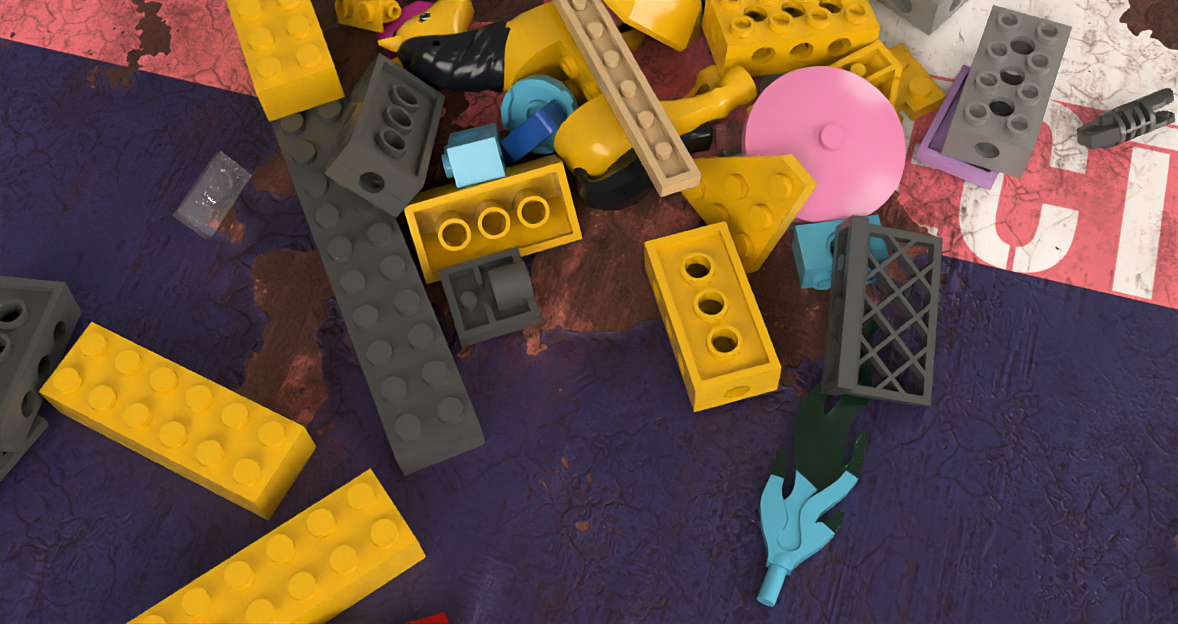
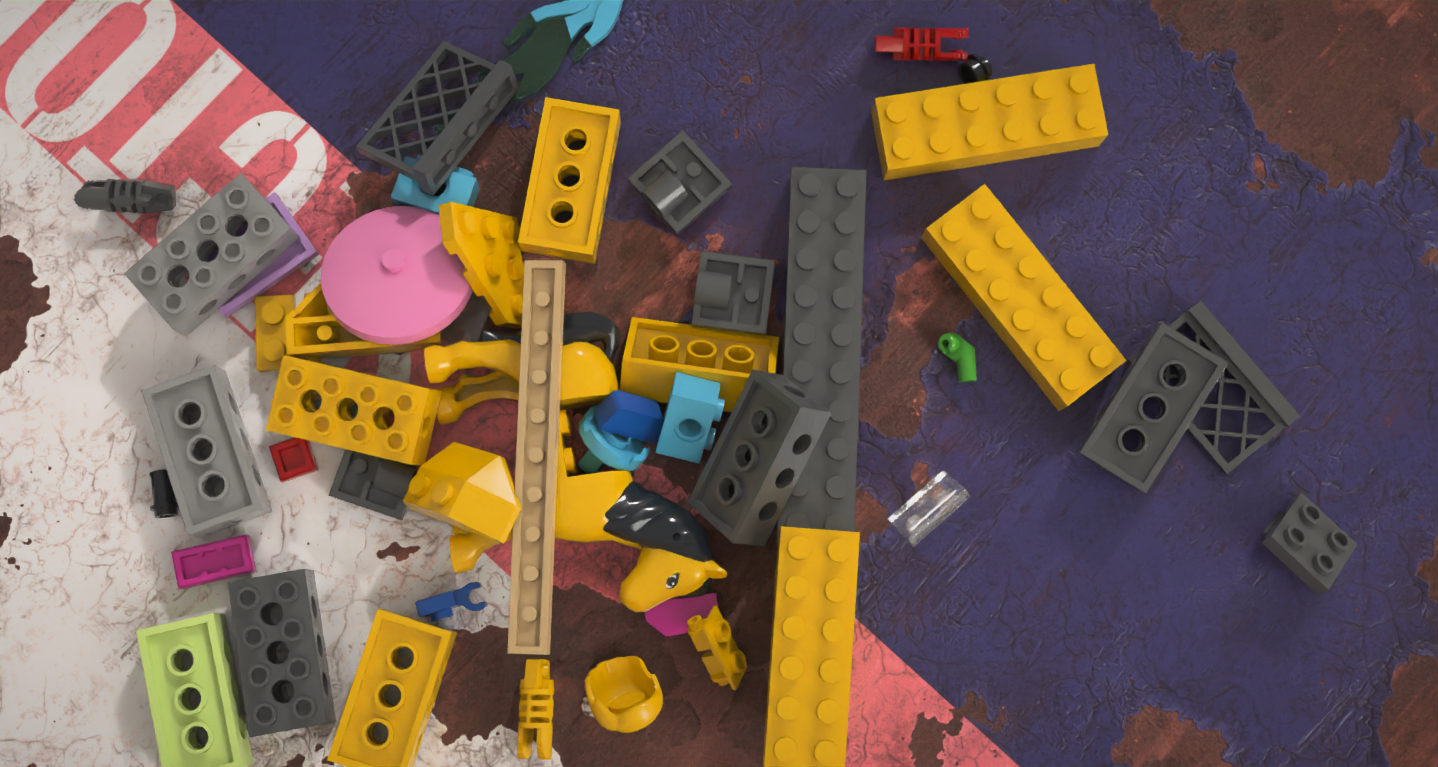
camera: 165 degrees left, 20 degrees up
none -> dark grey plate [628,130,732,236]
none -> bright green arm [937,332,977,383]

